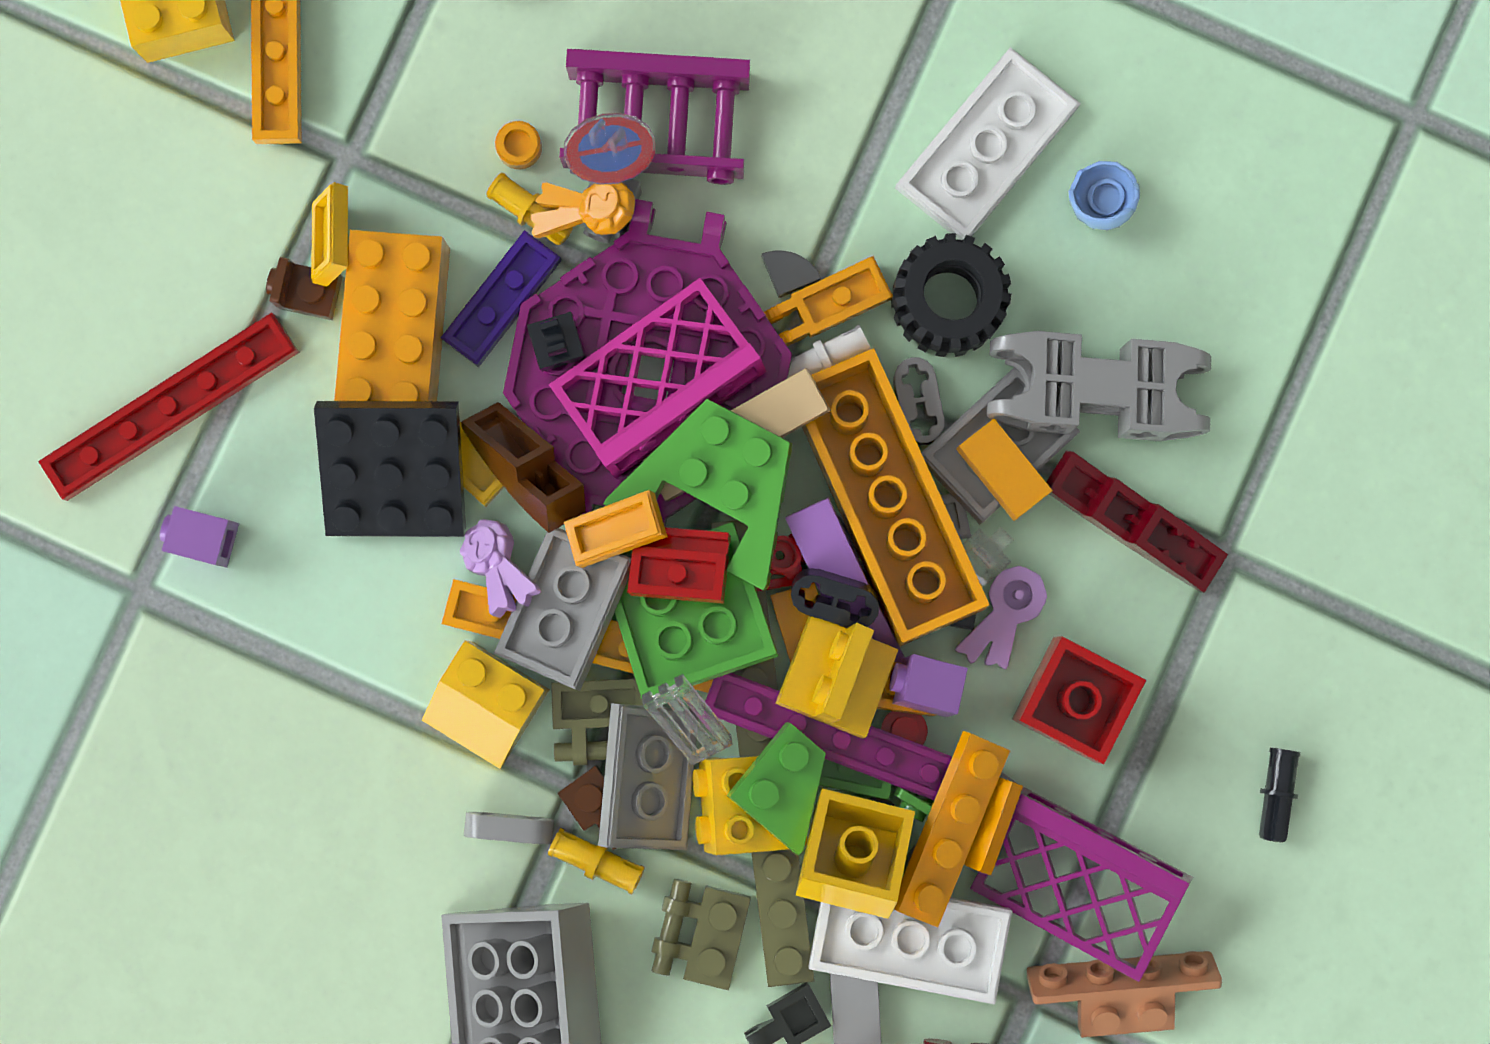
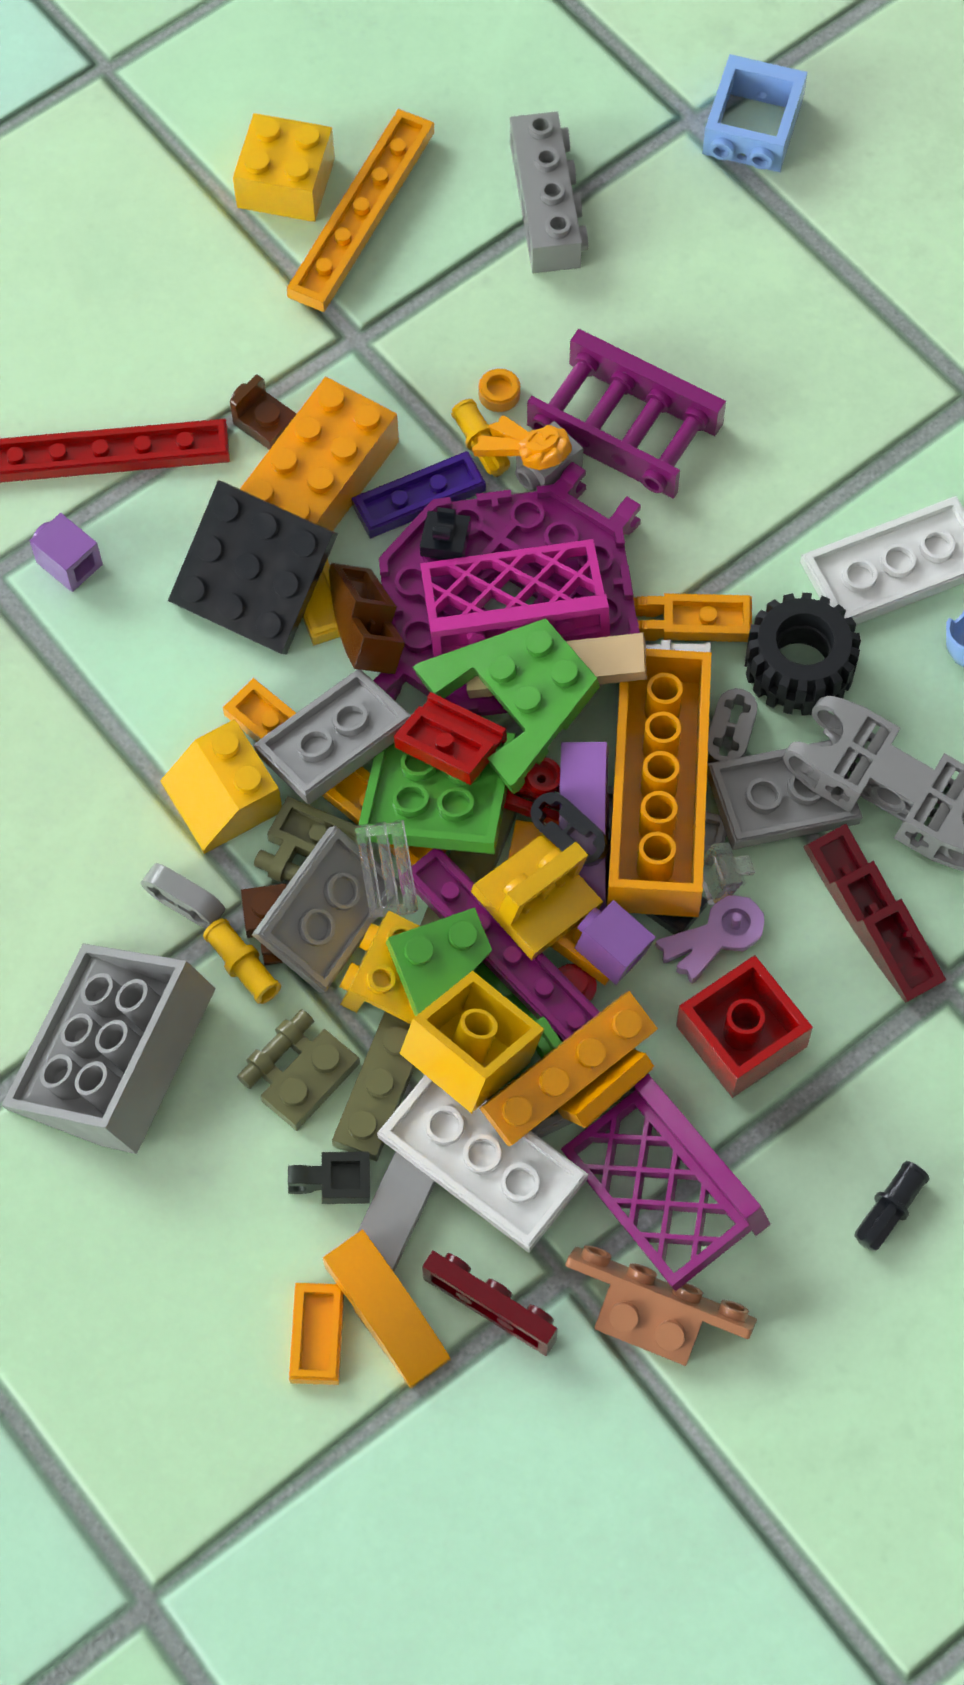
camera: 30 degrees right, 20 degrees down
yellow tile [311,182,348,286] -> none
lavender piece [460,519,541,618] -> none
clear piece [564,113,656,184] -> none
light orange tile [564,490,667,568] -> none
dark grey tile [761,250,821,298] -> none
light orange tile [956,419,1053,521] -> none

